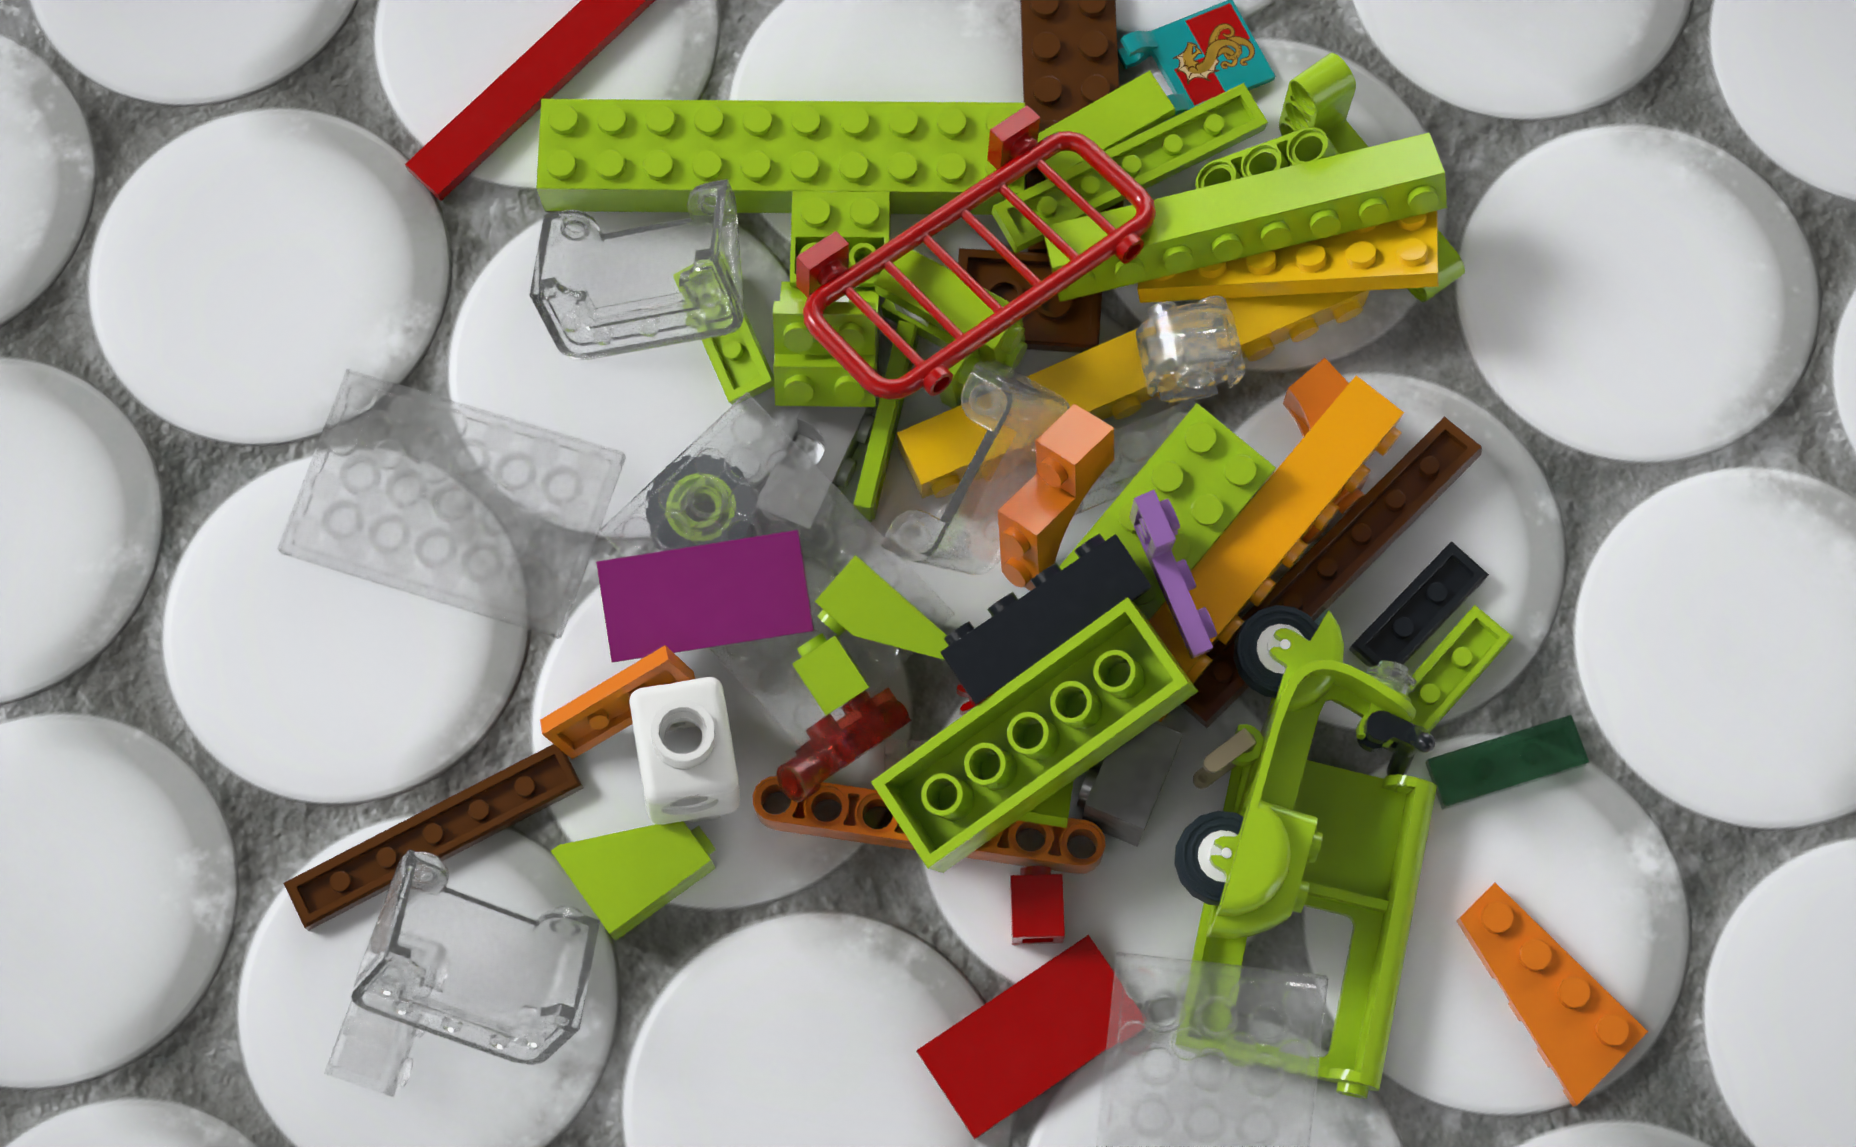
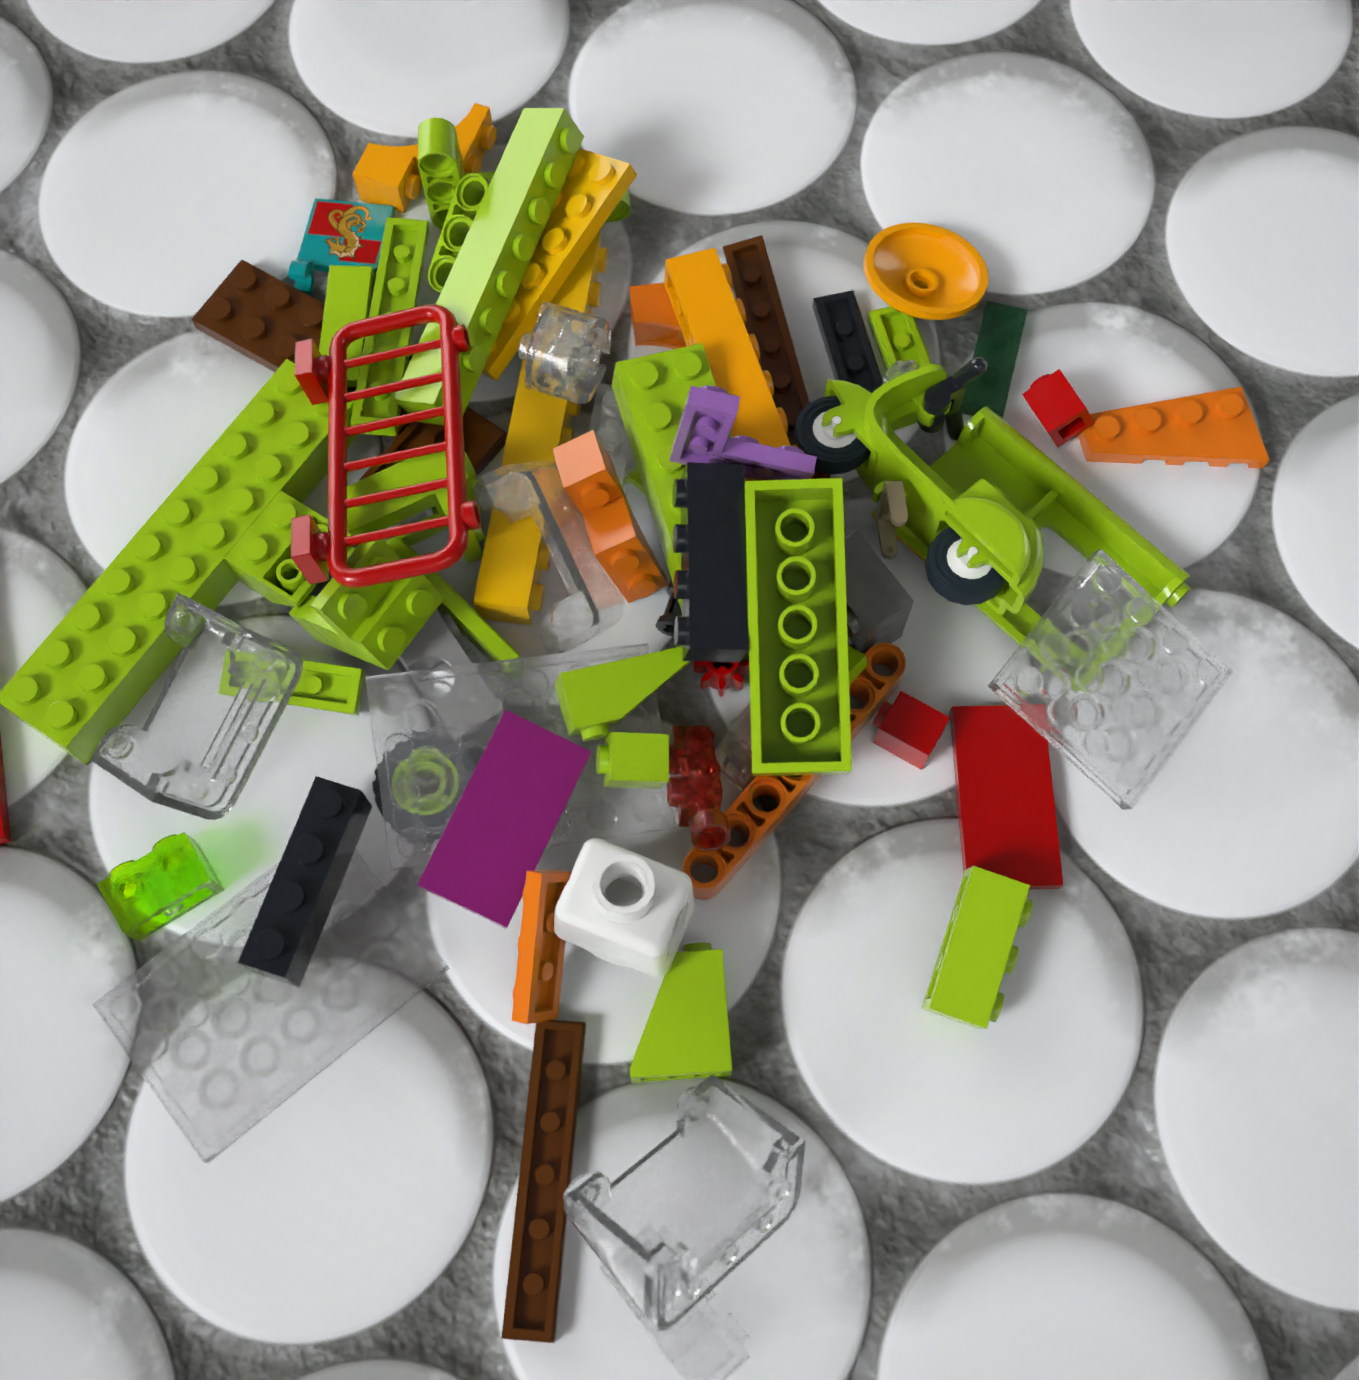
camera: 60 degrees left, 5 degrees down
none -> clear neon green brick [97,832,225,942]
none -> black brick [238,776,372,988]
none -> light orange arch [353,103,497,214]
none -> light orange dish [863,222,989,320]
none -> lime brick [921,866,1033,1029]
none -> red brick [1022,369,1095,448]

